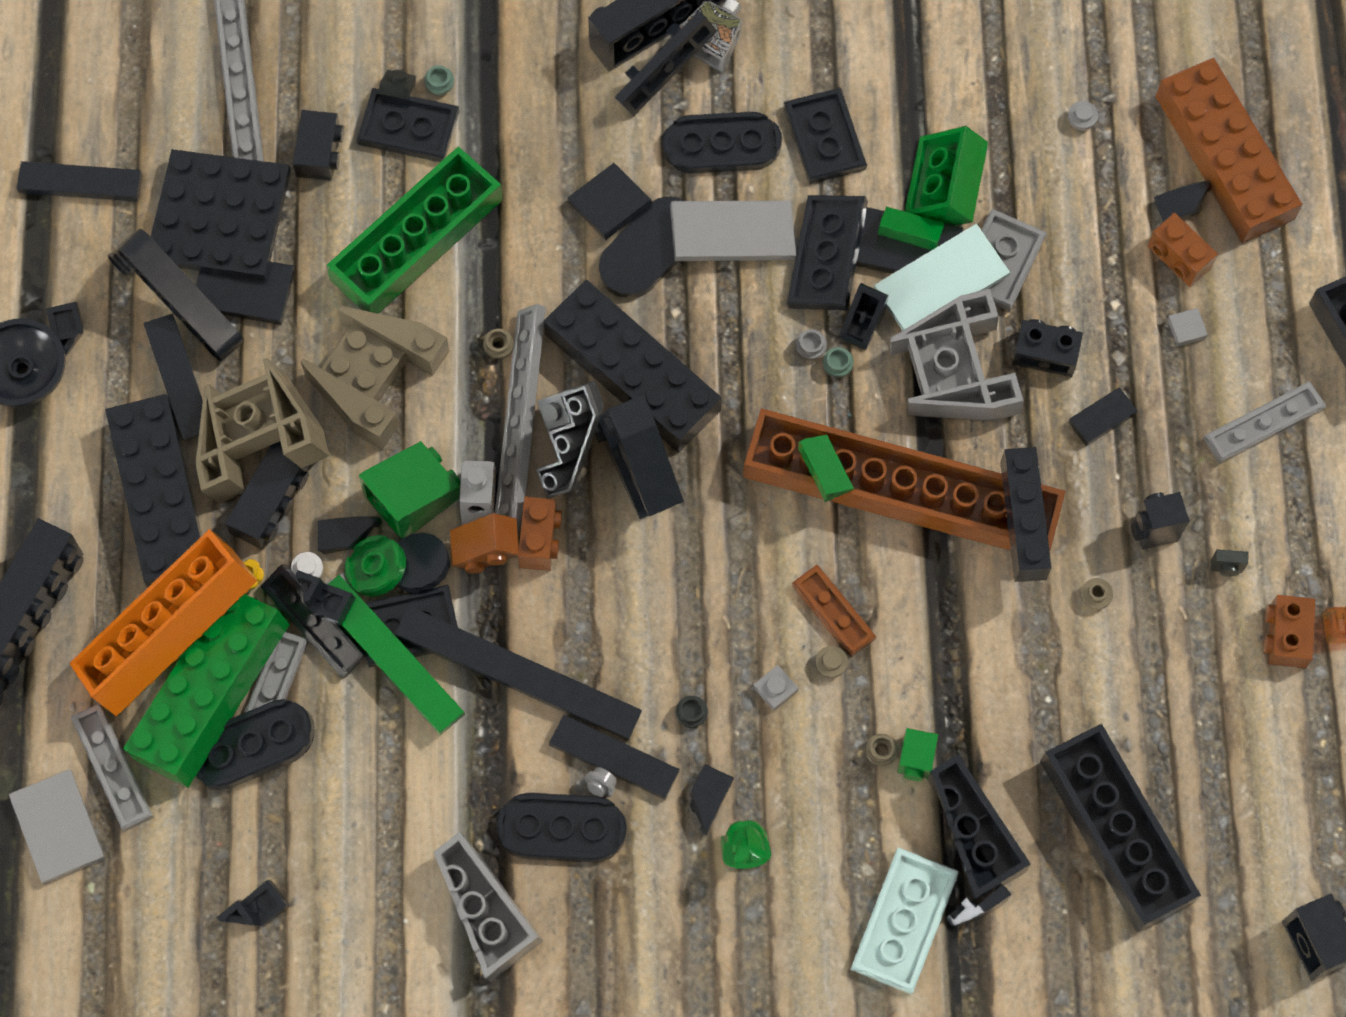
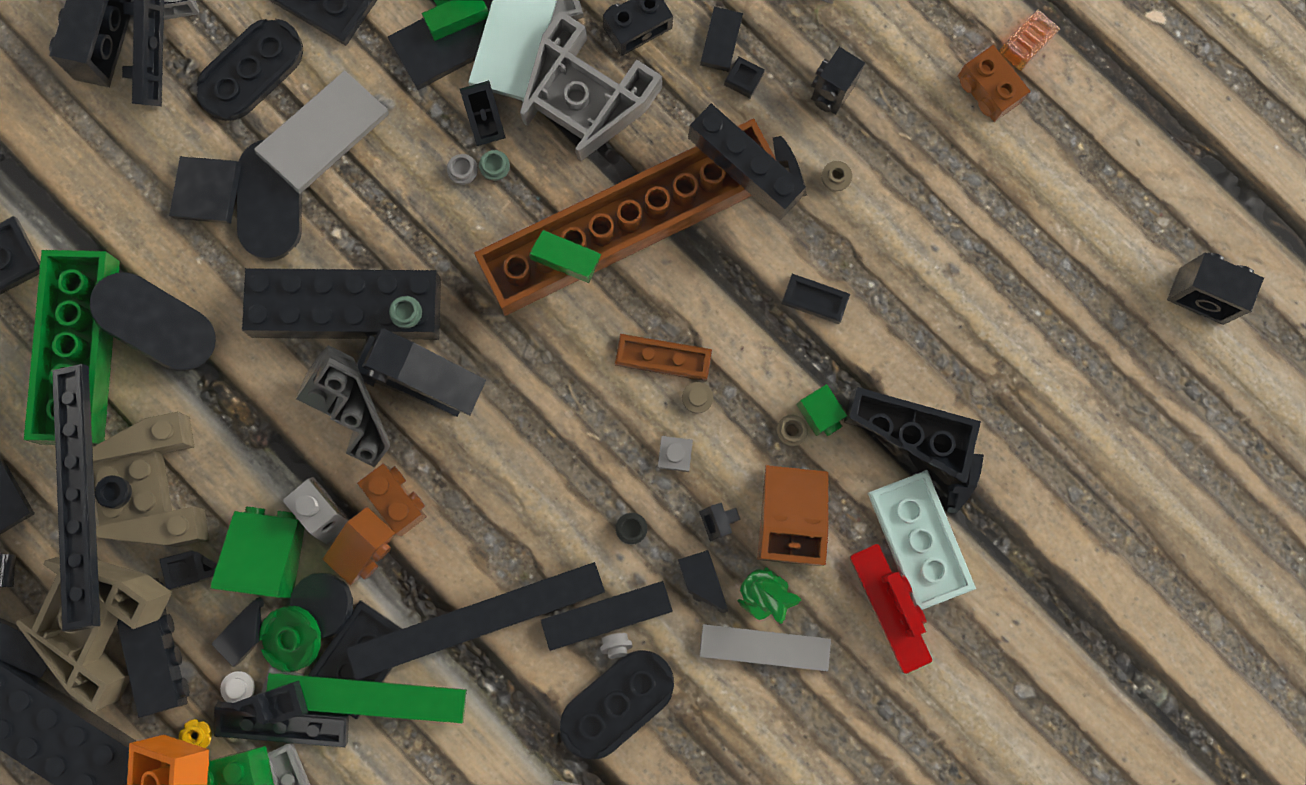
camera: 50 degrees left, 10 degrees up
dark tan plate [483,329,514,359] -> none
light grey tile [495,304,546,540] -> none
black tile [787,195,868,310] -> none
black brick [1040,723,1201,933] -> none
pearl dark grey plate [1211,549,1249,576] -> none
none -> black tile [52,364,101,632]
none -> black tile [90,273,216,371]
none -> black tile [95,475,132,509]
none -> black slope [159,550,217,591]
none -> sand green plate [389,296,422,328]
none -> black tile [699,502,741,541]
none -> light grey tile [699,624,831,671]
none -> black tile [724,56,765,99]
none -> dark orange slope [757,465,828,566]
none -> black slope [772,136,807,197]
none -> black tile [781,273,850,324]
none -> red bracket [850,544,932,674]

